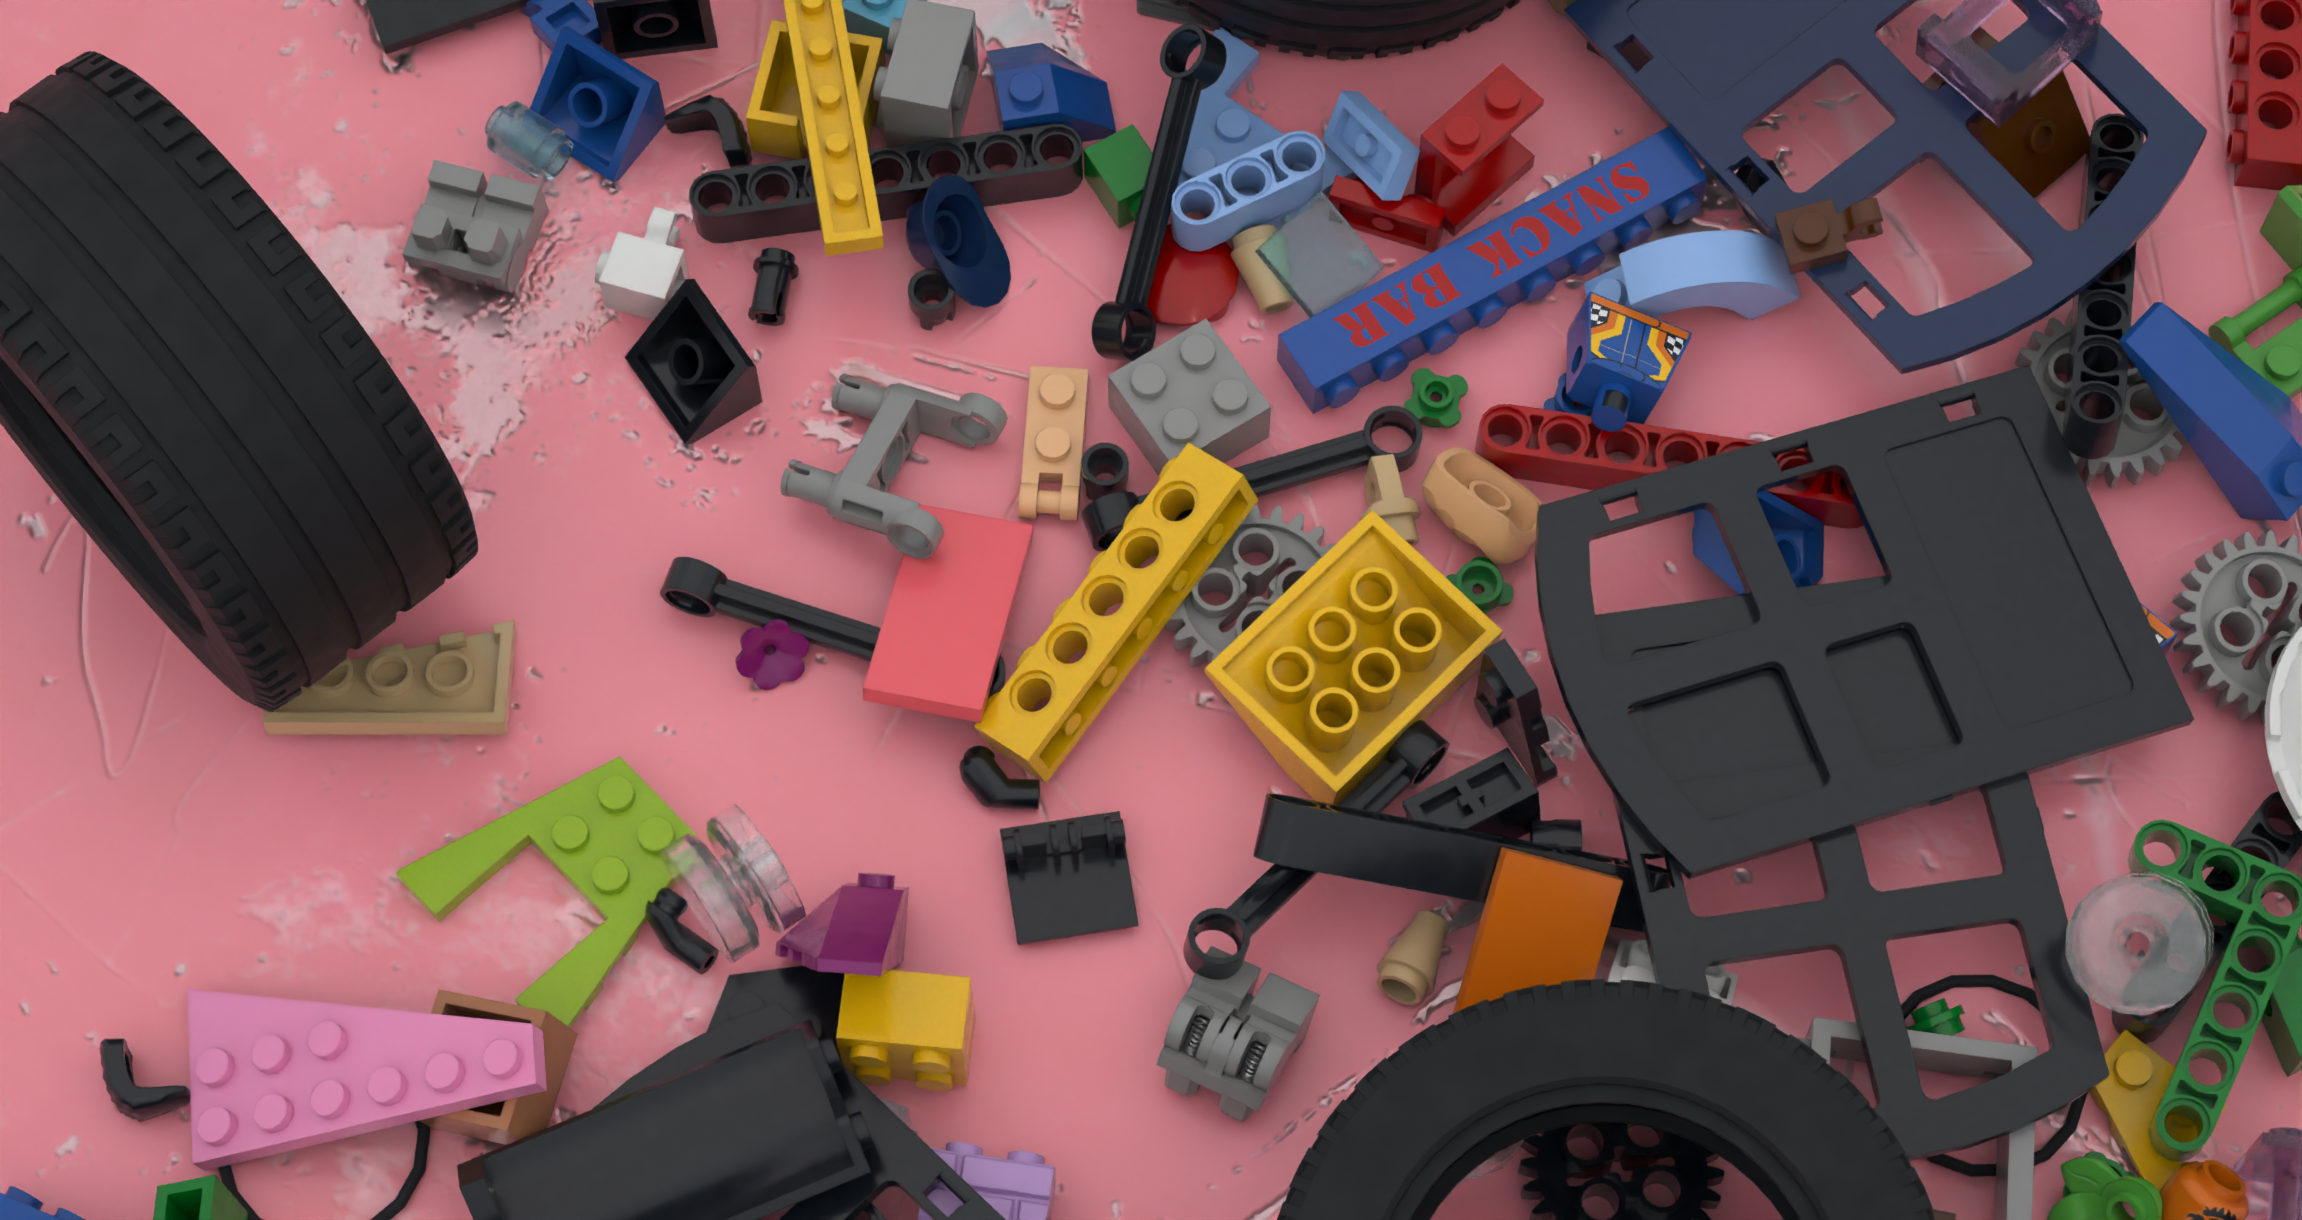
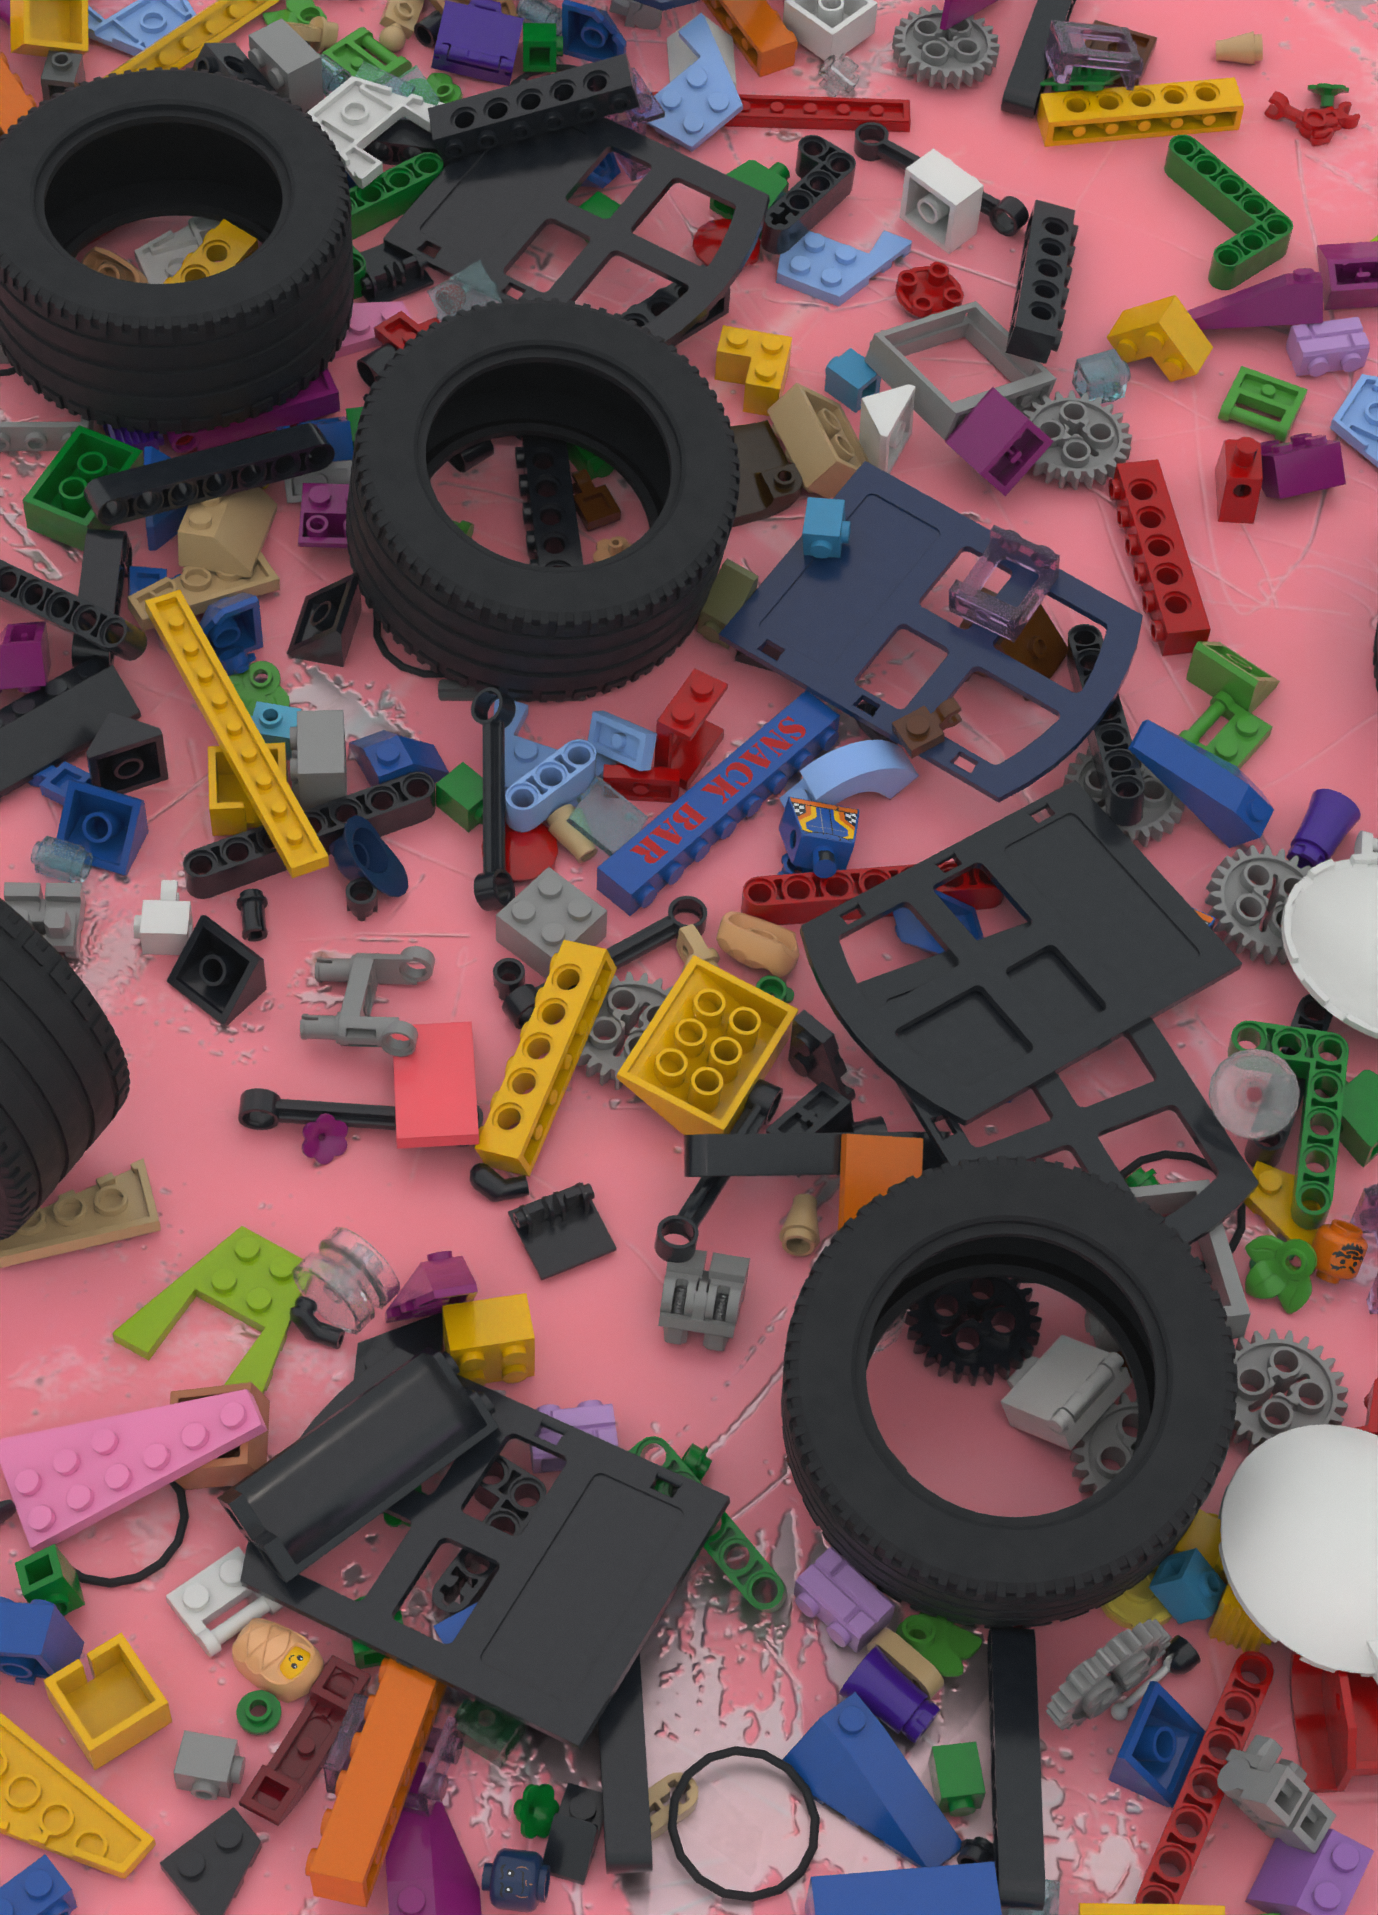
camera: 20 degrees left, 10 degrees down
black hair [664,94,753,168] -> none
light nougat plate [1019,366,1089,521] -> none
green plate [1404,368,1468,428] -> none

